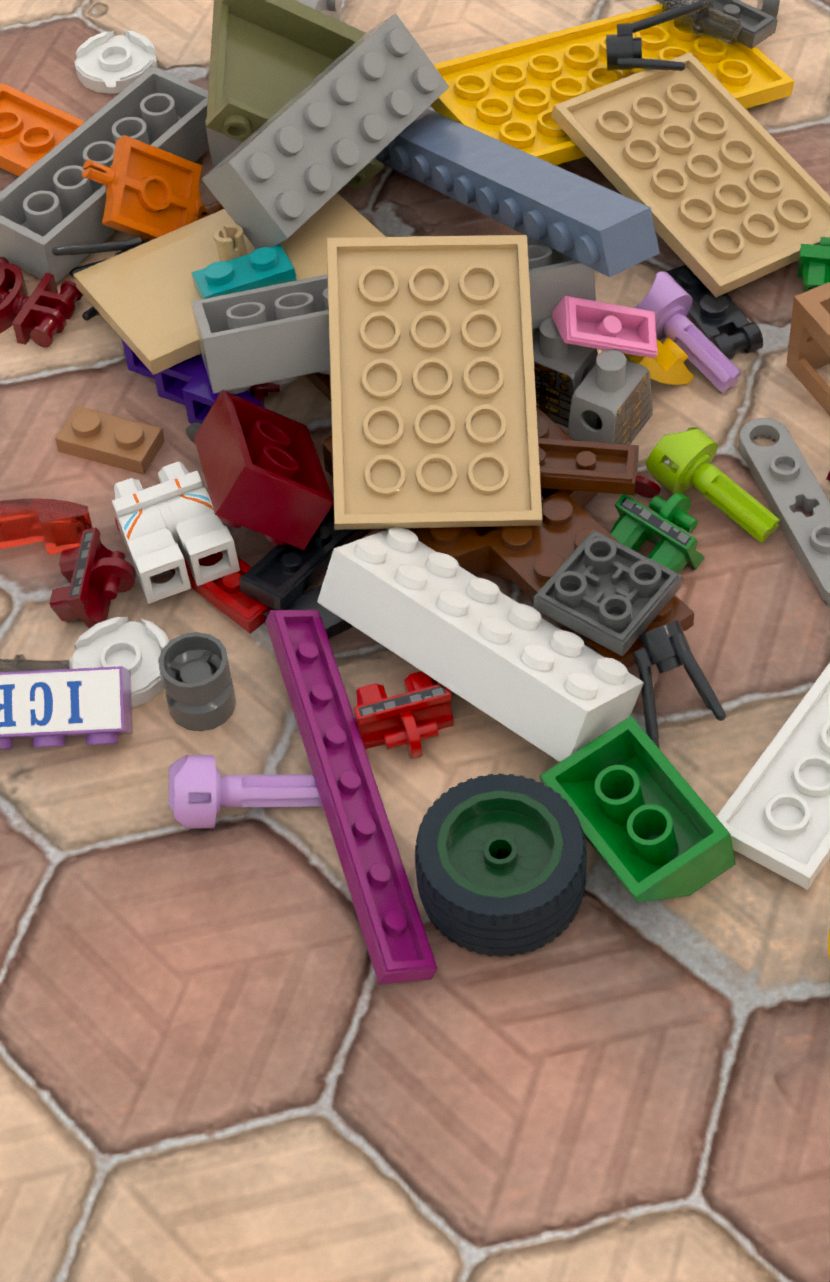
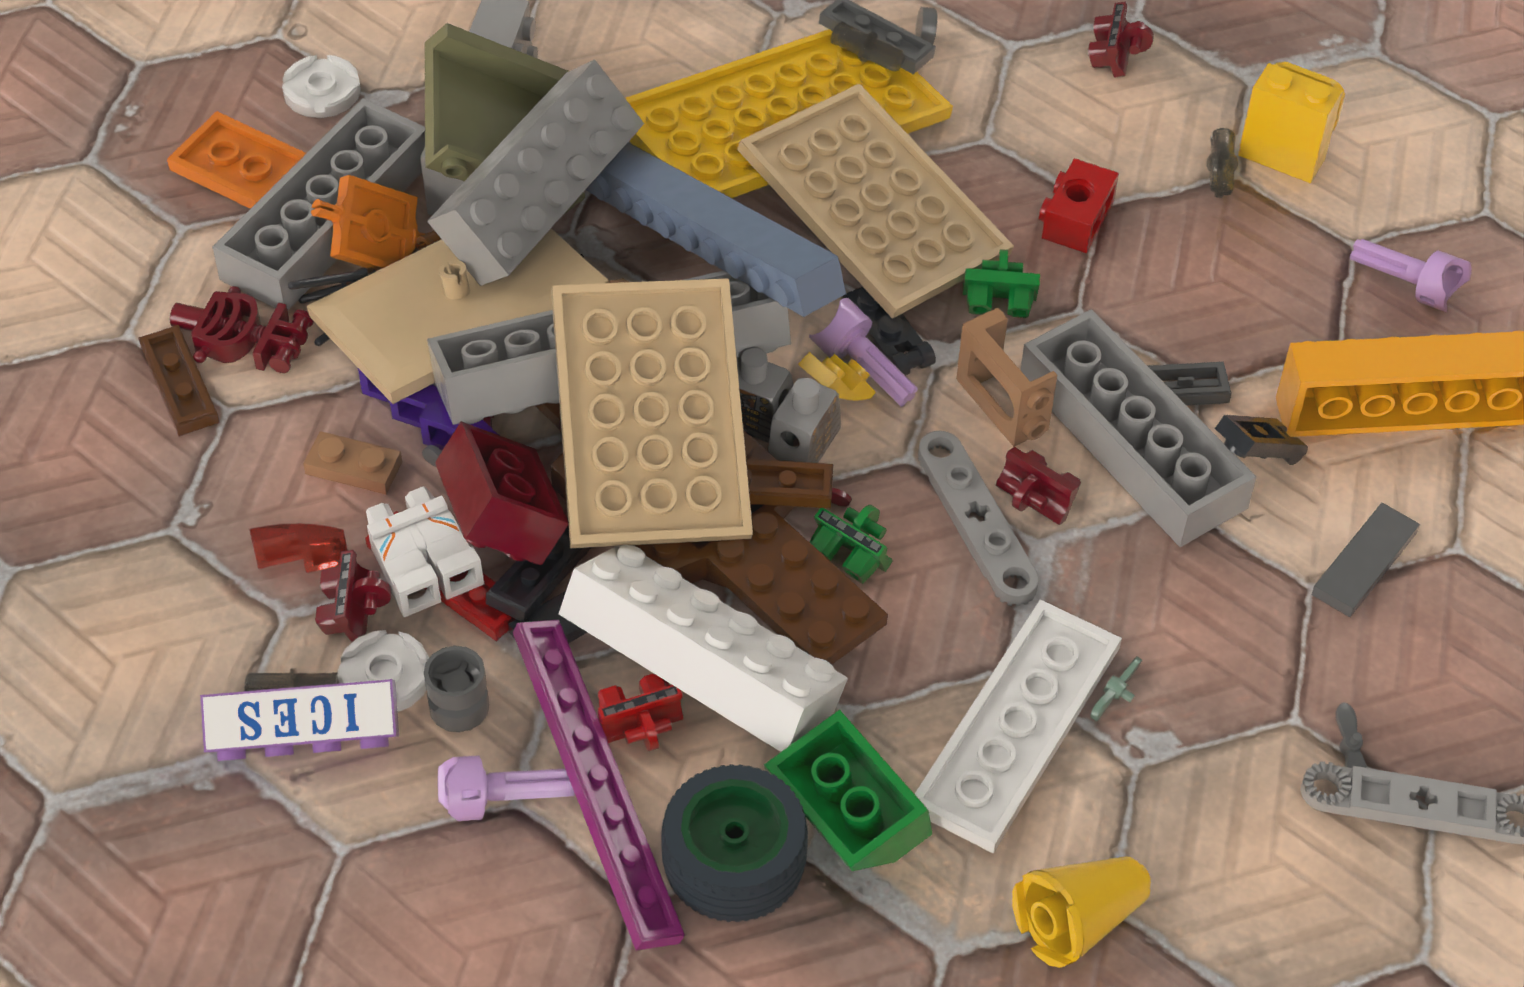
camera: 10 degrees left, 0 degrees up
teal plate [191,244,297,300] -> none
dark grey tile [534,530,682,657] -> none
bright pink slope [552,296,658,358] -> none
black plant [606,1,705,71] -> none
black plant [632,620,726,749] -> none
lime piece [646,427,780,543] -> none

